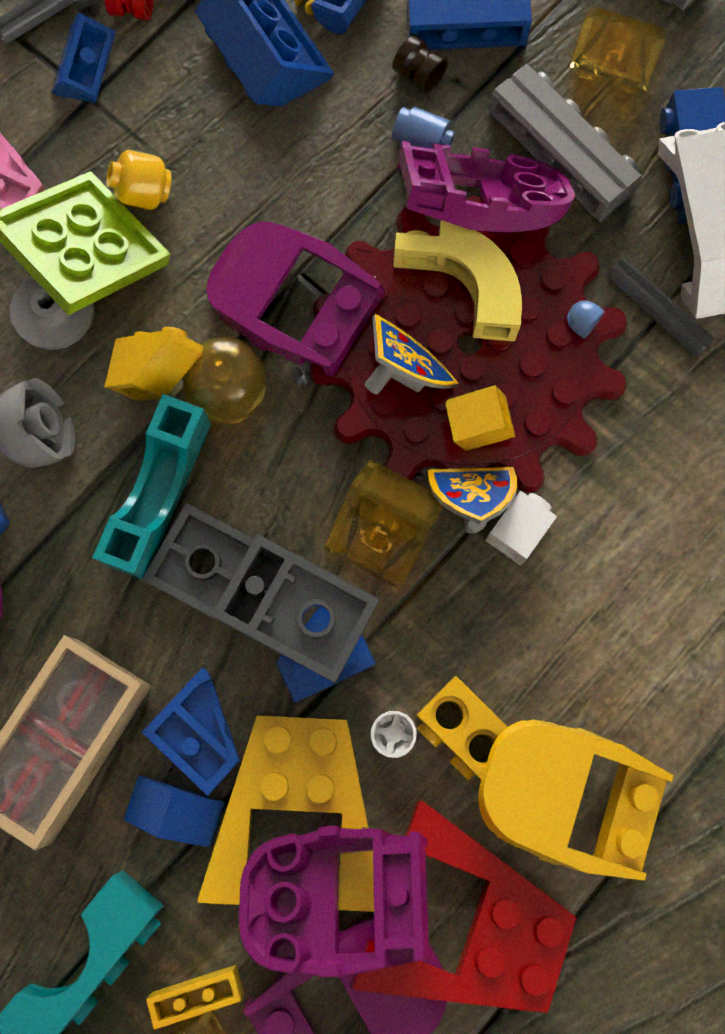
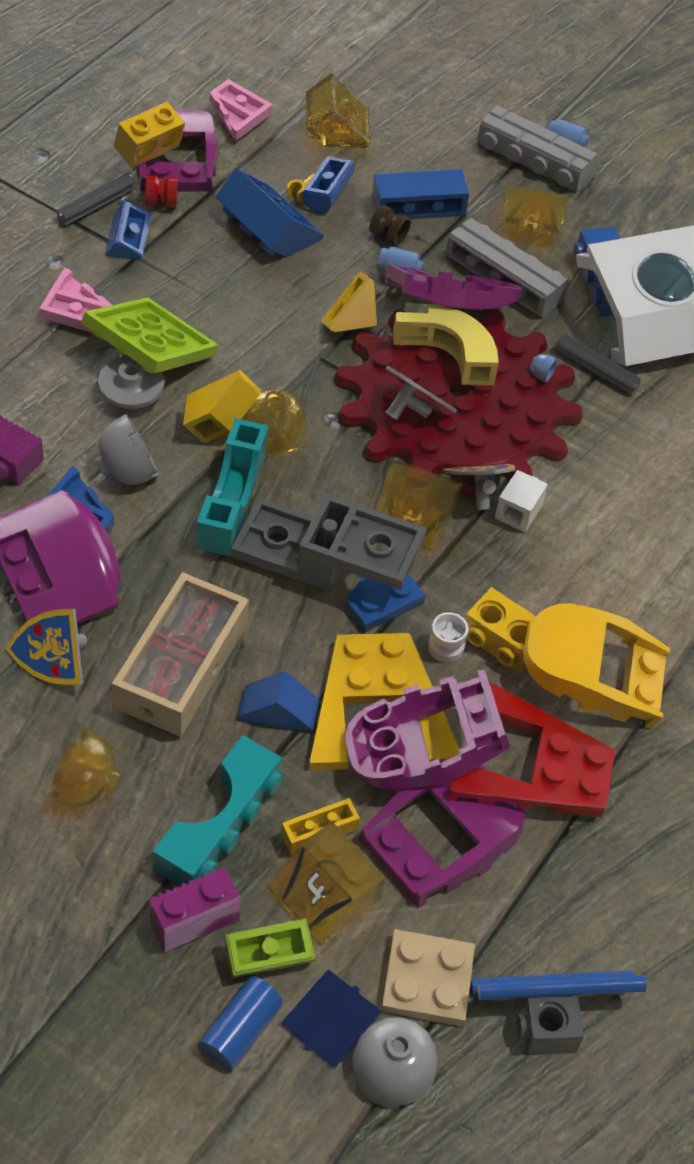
camera: 15 degrees left, 25 degrees down
yellow head [106,150,171,210] -> none
blue wing [141,667,241,796] -> none
magenta slope [206,222,386,377] -> none
yellow panel [446,385,515,451] -> none
none -> yellow slope [321,271,377,332]

